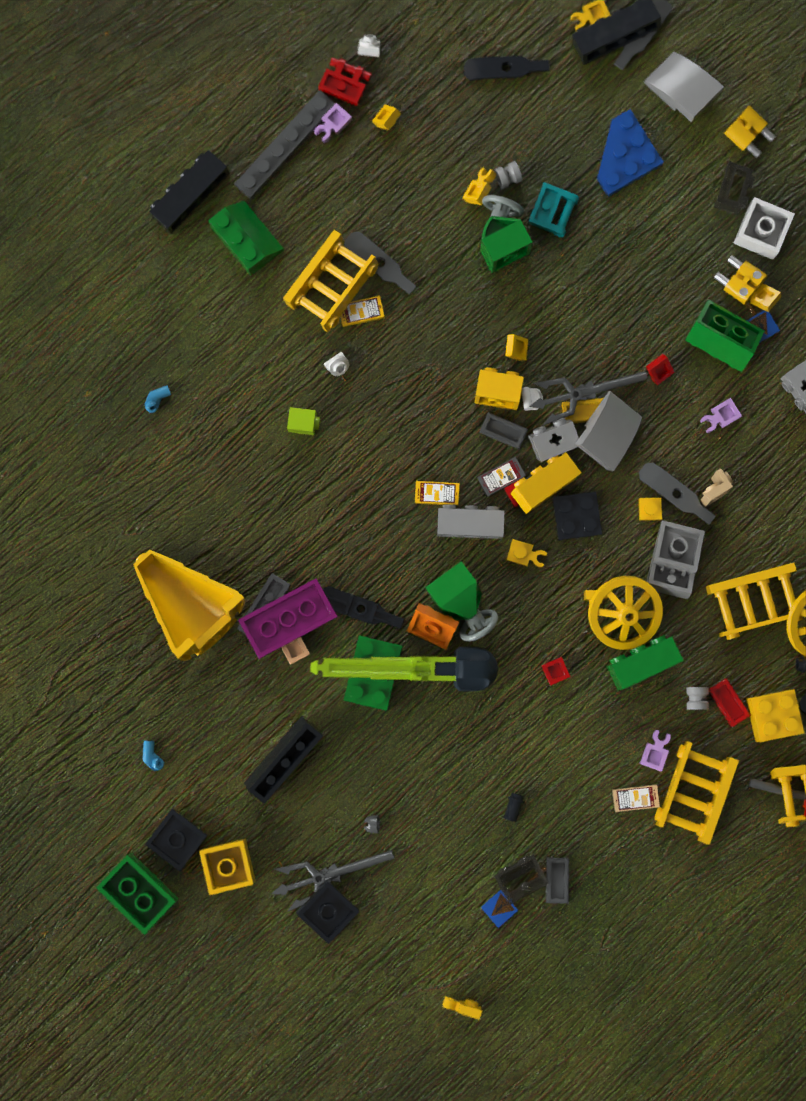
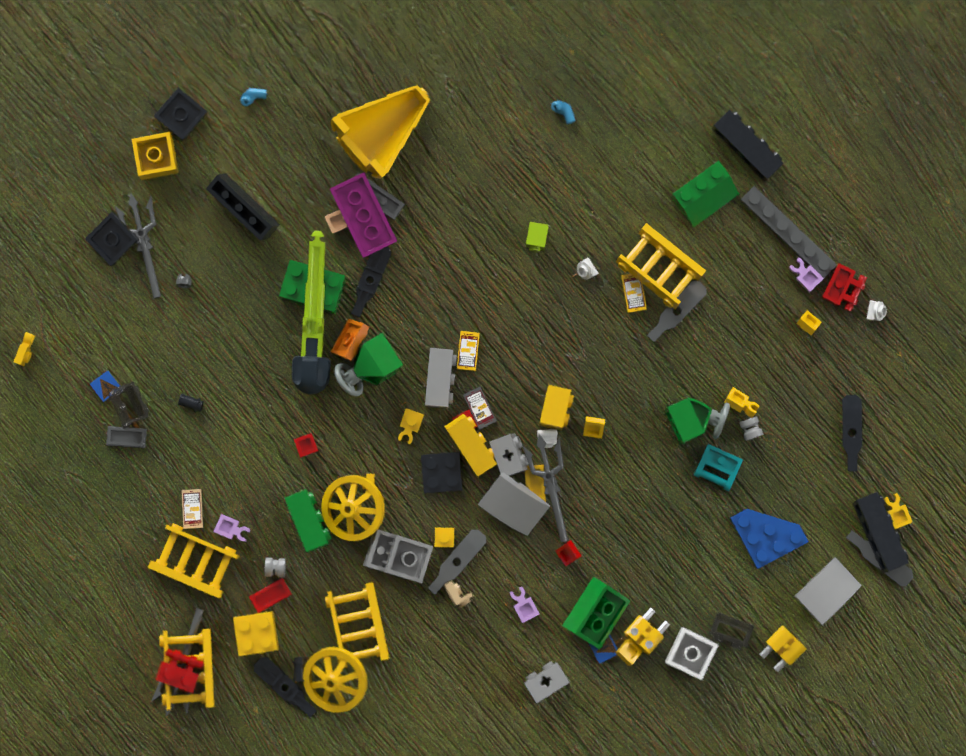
camera: 85 degrees right, 0 degrees up
green brick [96,853,179,935] -> none
dark grey tile [479,412,528,450] -> none

